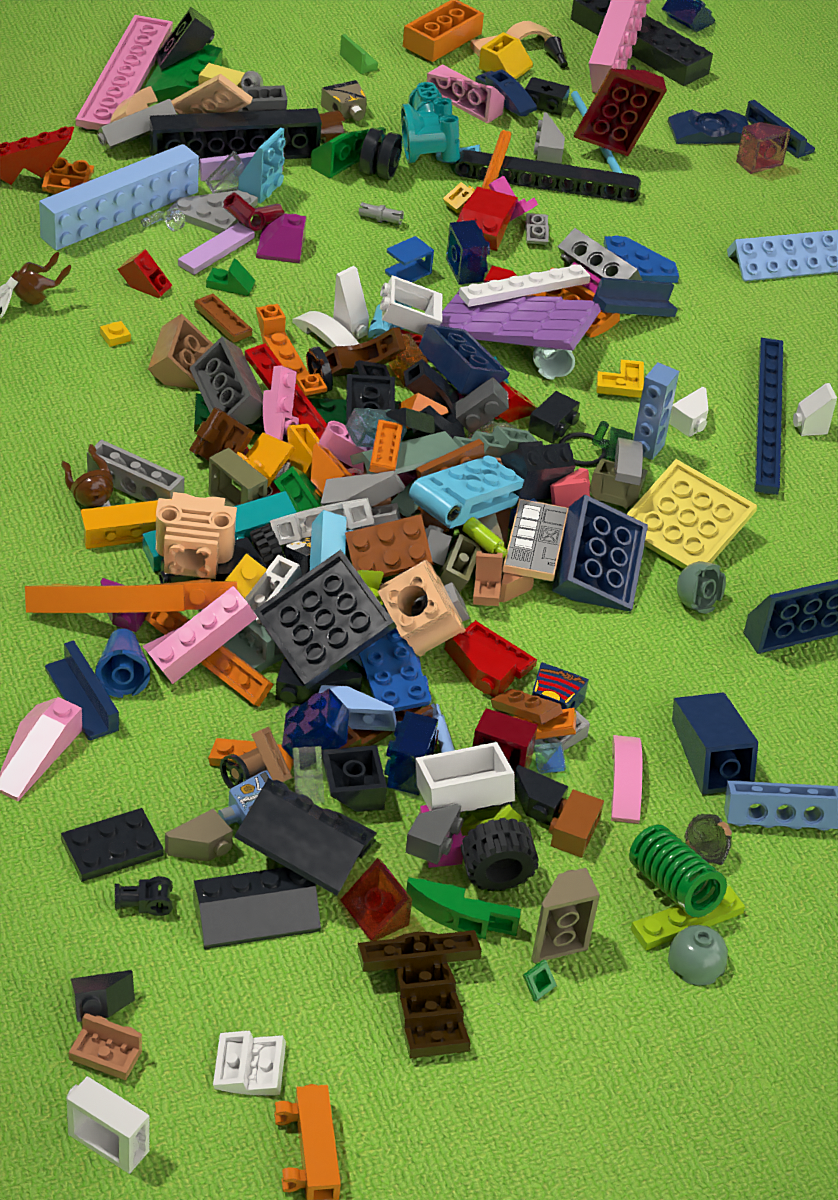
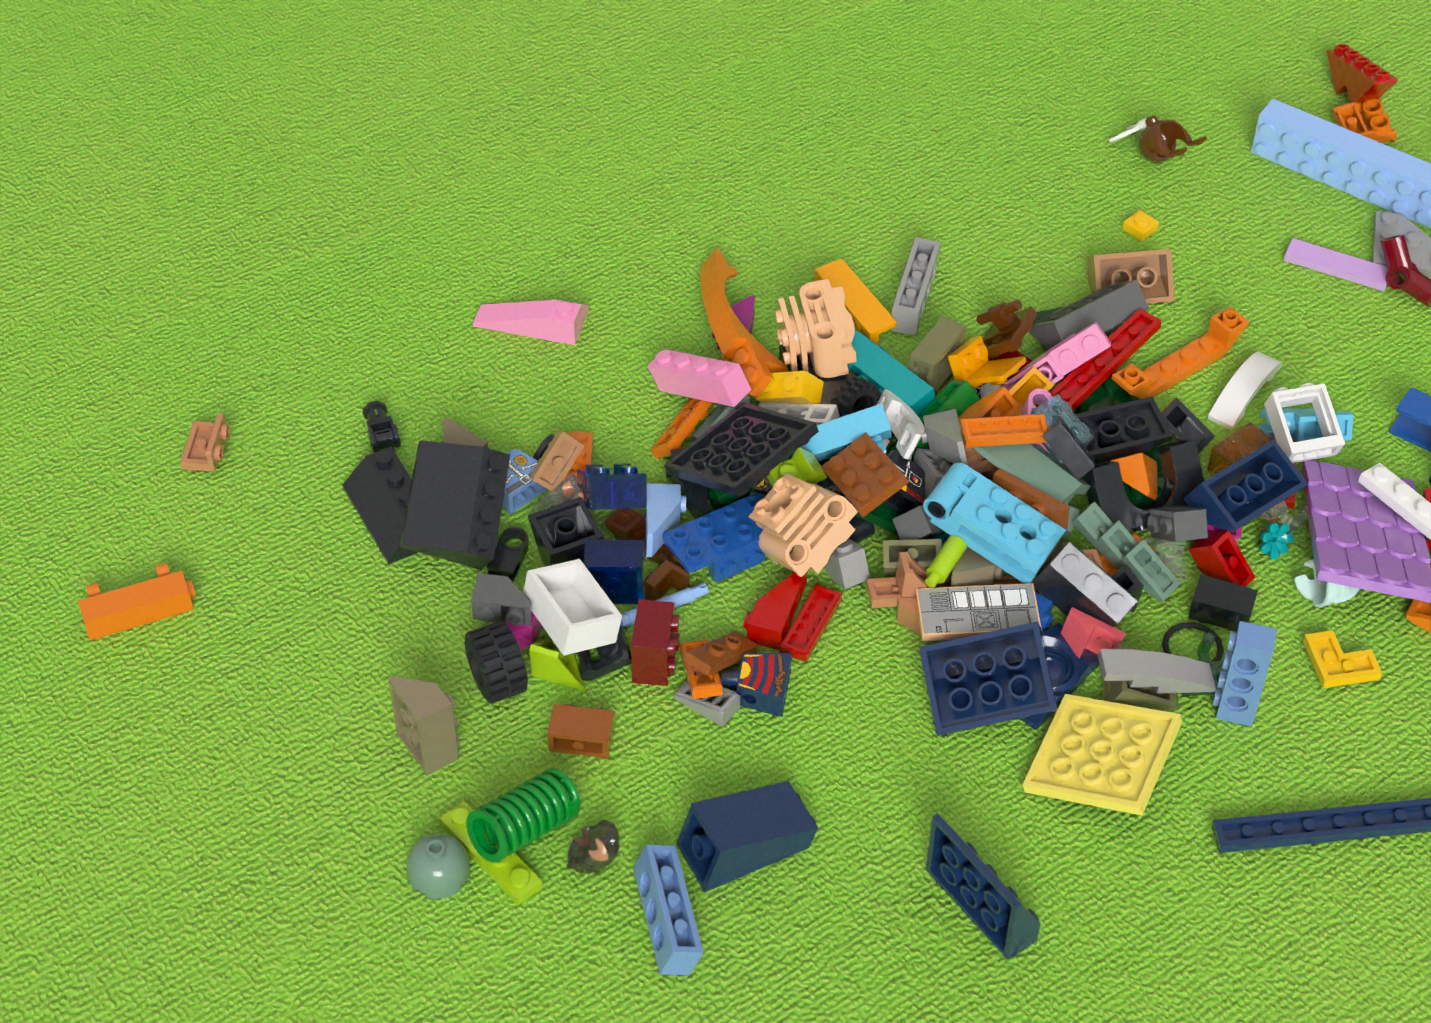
camera: 80 degrees right, 5 degrees up
dark blue panel [45,640,119,741] -> none
reddish brown hair [61,444,114,508] -> none
black plate [61,808,164,882] -> none
white window [66,1076,149,1174] -> none
black slope [71,970,135,1022] -> none
blue cone [95,629,150,698] -> none
red slope [117,249,173,298] -> none
clear plate [141,208,185,232] -> none
dark orange plate [194,293,253,343] -> none
green slope [206,258,256,296] -> none
white slope [213,1031,286,1095] -> none
magenta slope [256,214,307,263] -> none
black tile [306,346,333,394] -> none
reddish brown arch [325,328,406,377] -> none
white slope [333,266,369,340] -> none
clear red slope [340,858,412,941] -> none
dark brown slope [357,930,482,1058] -> none
green slope [405,877,522,939] -> none
black slope [514,765,569,826] -> none
green slope [523,959,557,1001] -> none
clear light blue tile [534,742,566,774] -> none
bright pink slope [611,735,642,824] -> none
white slope [669,387,708,437] -> none
sand green cylinder [677,561,726,614] -> none
white slope [793,383,837,436] -> none

